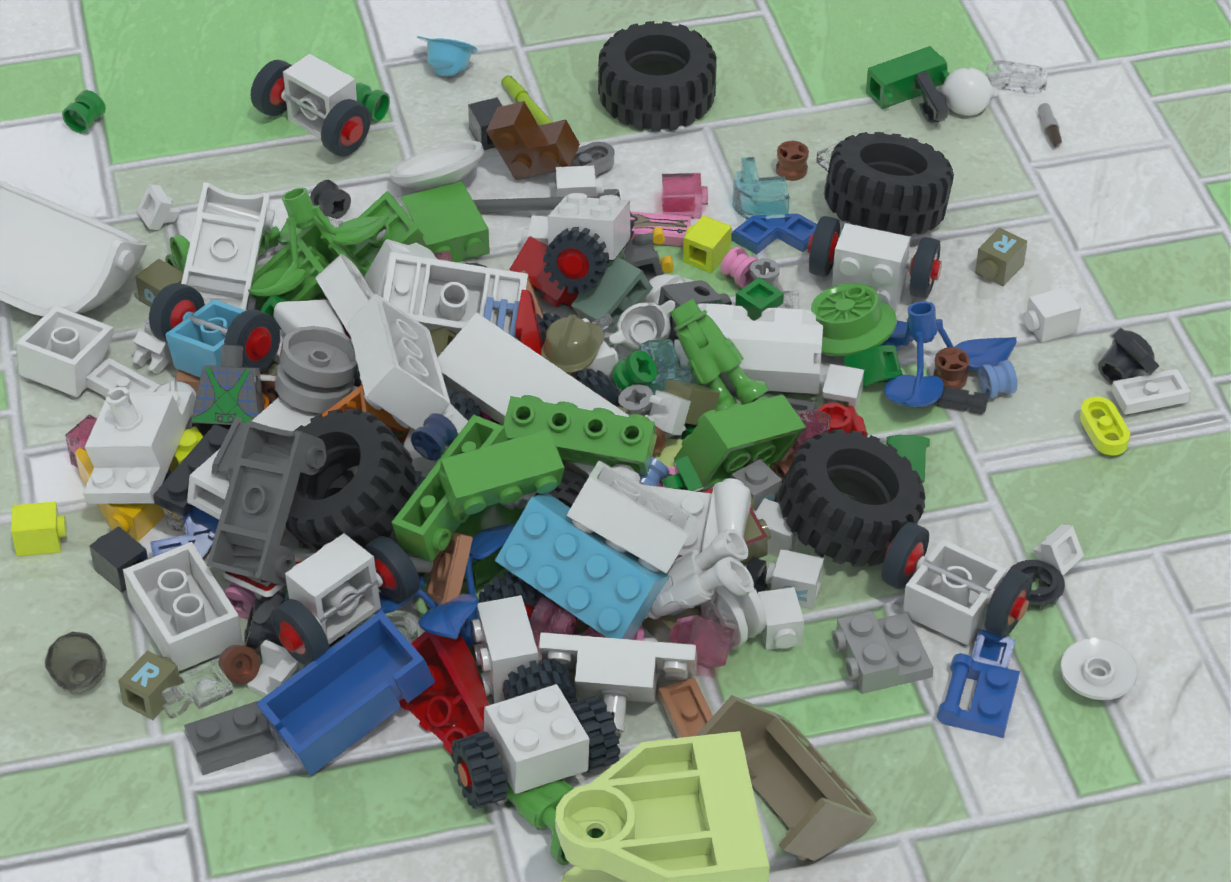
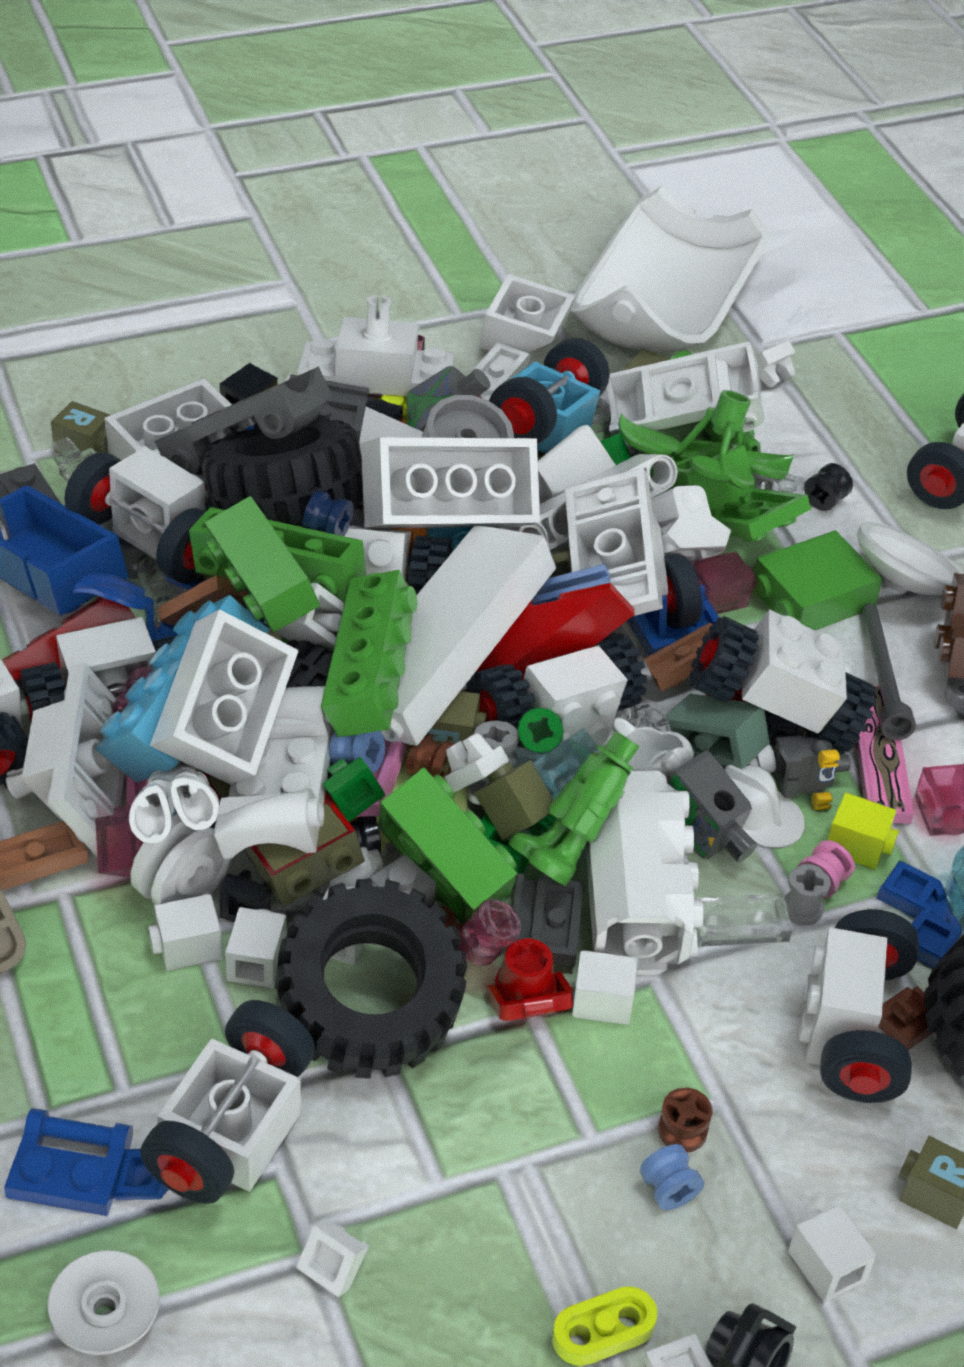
camera: 80 degrees right, 0 degrees up
neon yellow brick [11,501,67,556] -> none
clear smoke hair [44,631,107,694] -> none
green wheel [62,90,106,134] -> none
olive piece [541,314,604,373] -> none
white brick [556,165,602,197] -> none
green panel [735,277,784,321] -> none
bright green wheel [811,283,897,356] -> none
light grey plate [832,611,934,694] -> none
green panel [843,345,903,388] -> none
blue plant [880,301,1017,407] -> none
green tile [886,435,930,483] -> none
black axle [936,385,988,414] -> none
black gear [1007,560,1065,610] -> none

